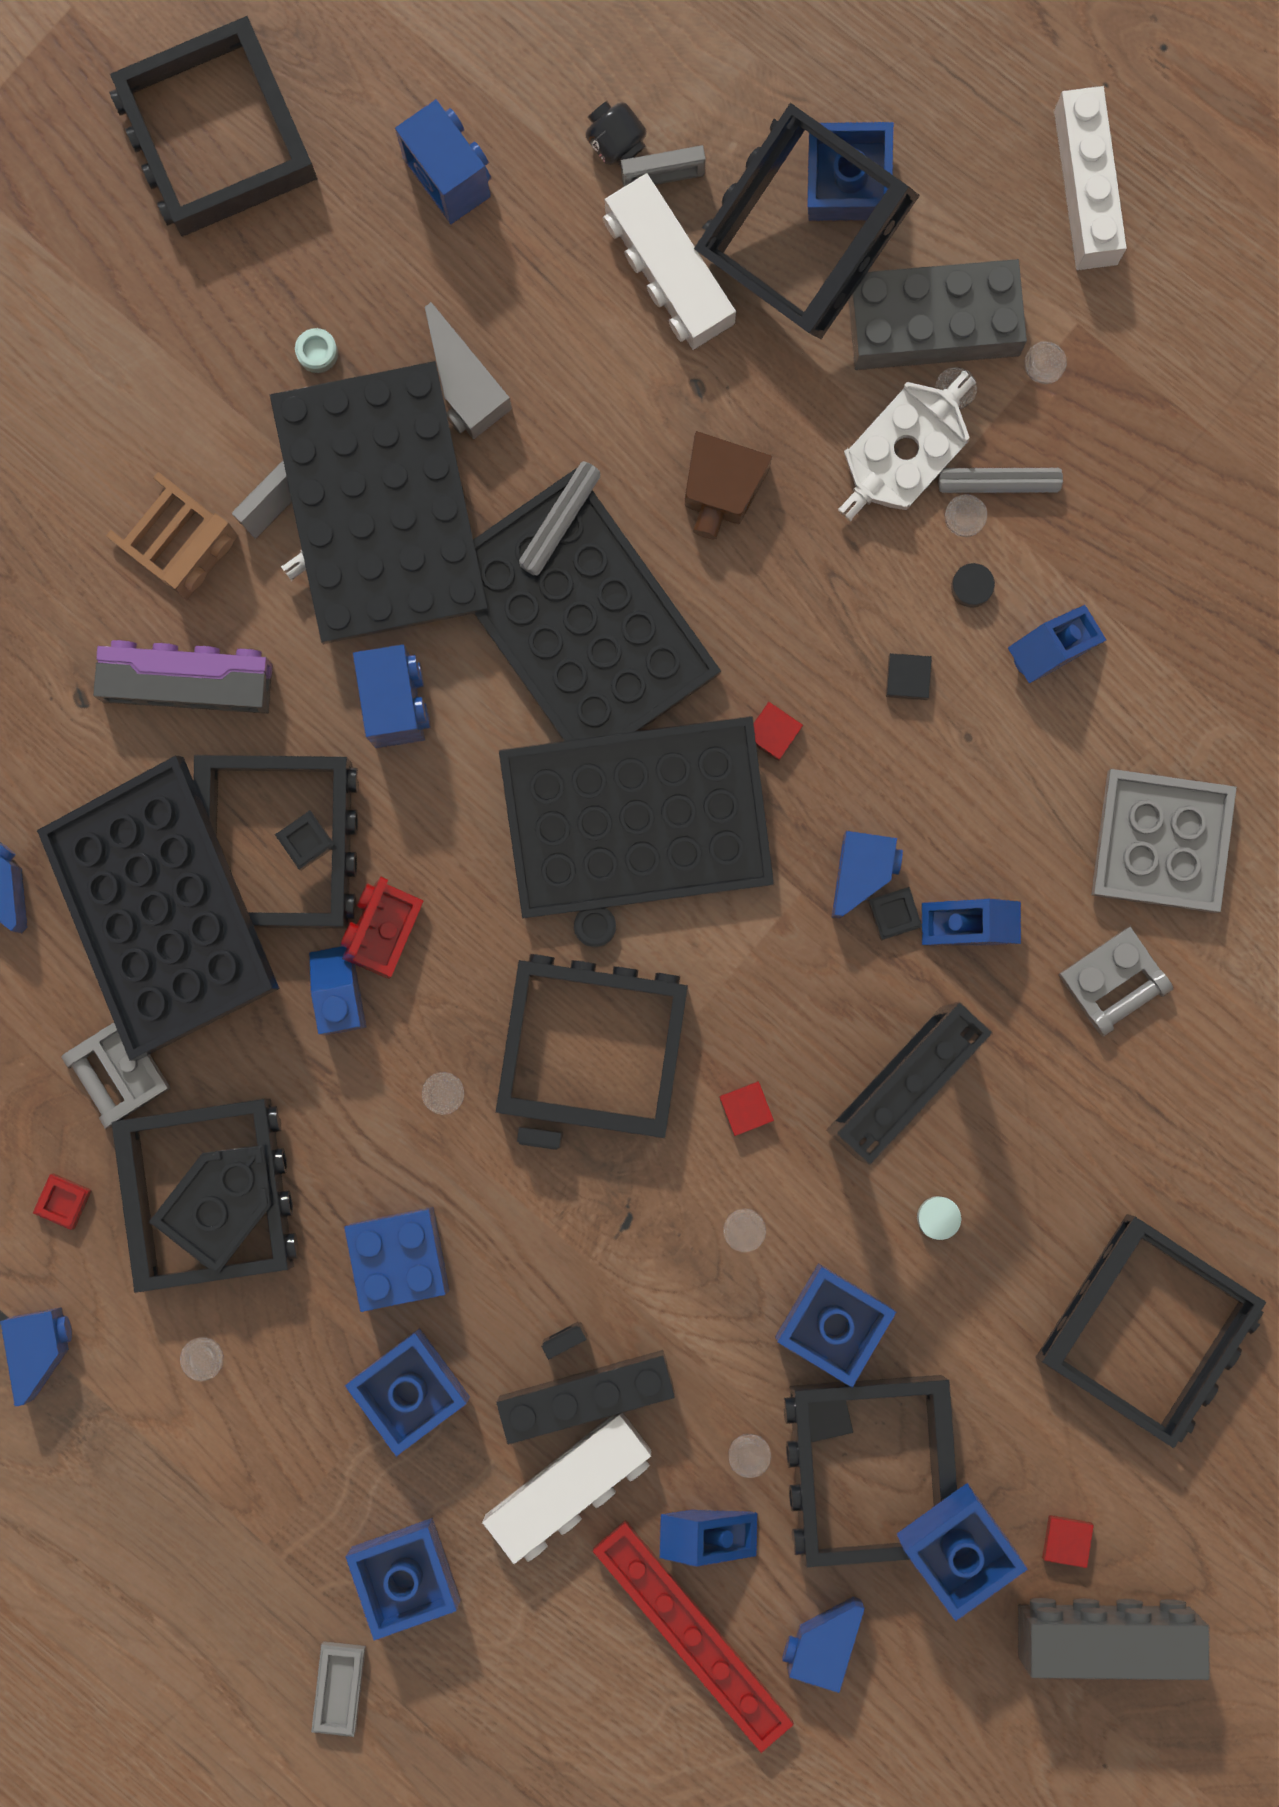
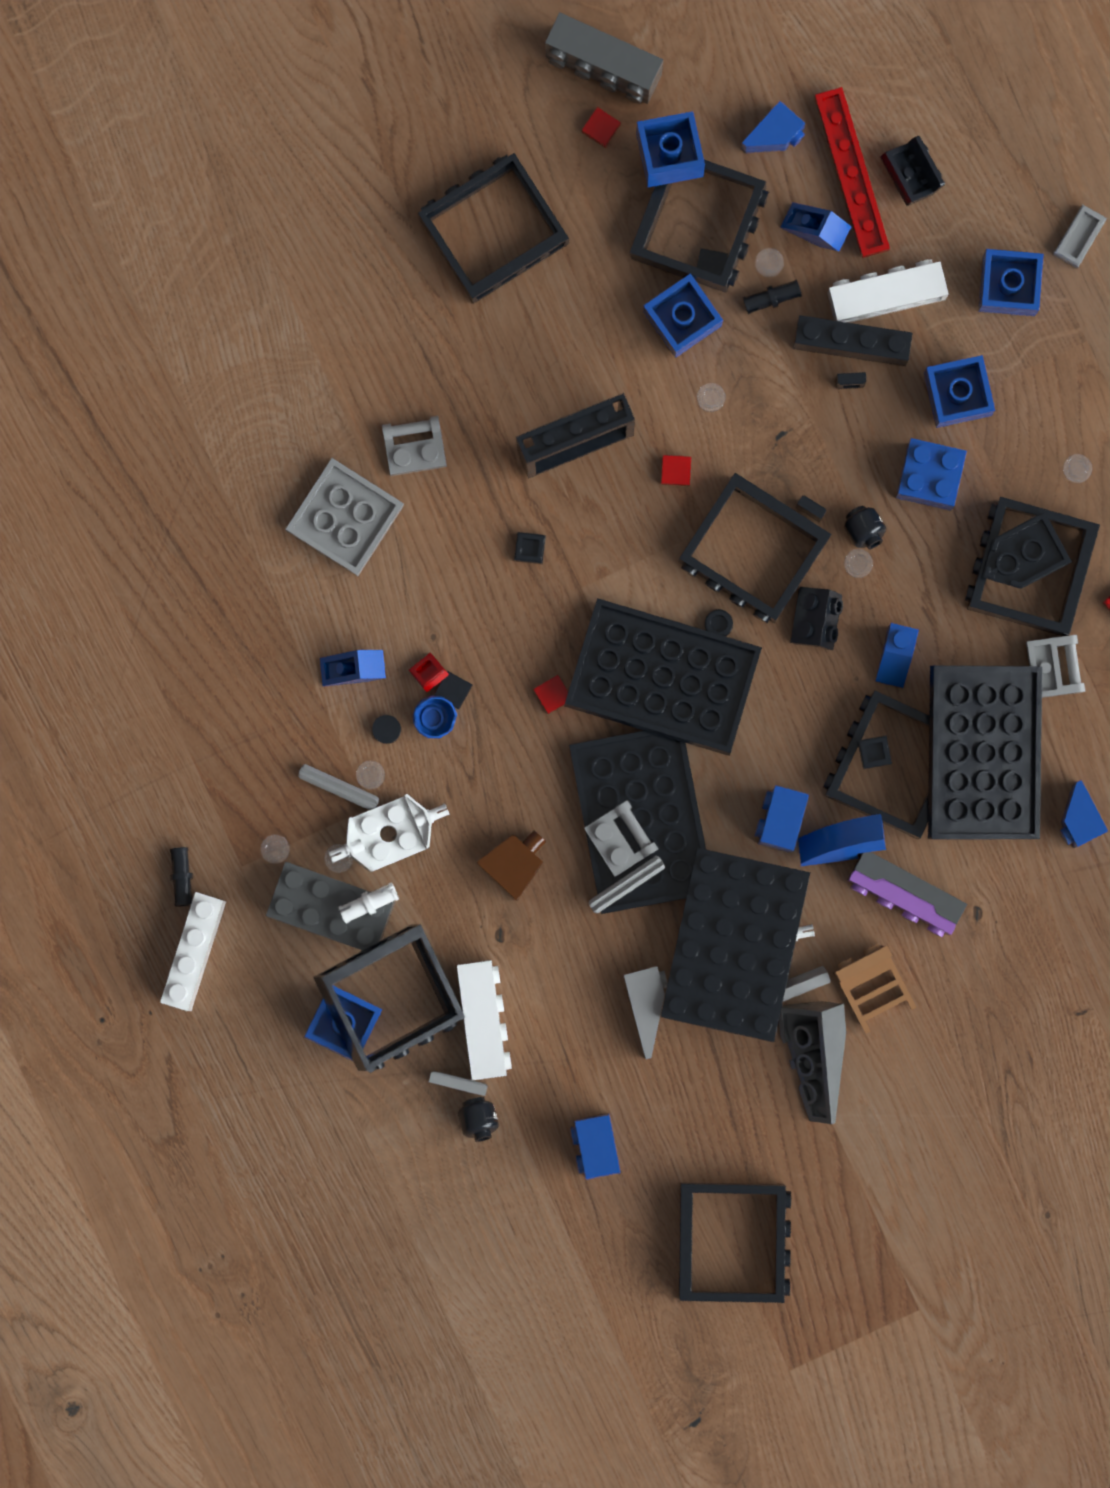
camera: 155 degrees left, 0 degrees up
light aqua tile [295,328,338,373] -> none
red bracket [340,876,424,979] -> none
blue slope [831,831,903,919] -> none
light aqua tile [917,1196,961,1240] -> none
blue slope [922,899,1021,945] -> none
none -> black pin [170,847,193,907]
none -> white pin [339,882,399,924]
none -> red tile [409,652,449,692]
none -> blue hair [412,695,457,739]
none -> light grey plate [584,801,658,877]
none -> black pin [743,279,802,315]
none -> dark grey wedge [779,1001,846,1124]
none -> black bracket [790,587,843,650]
none -> blue slope [798,814,886,866]
none -> black head [844,505,887,550]
none -> black bracket [880,135,945,206]

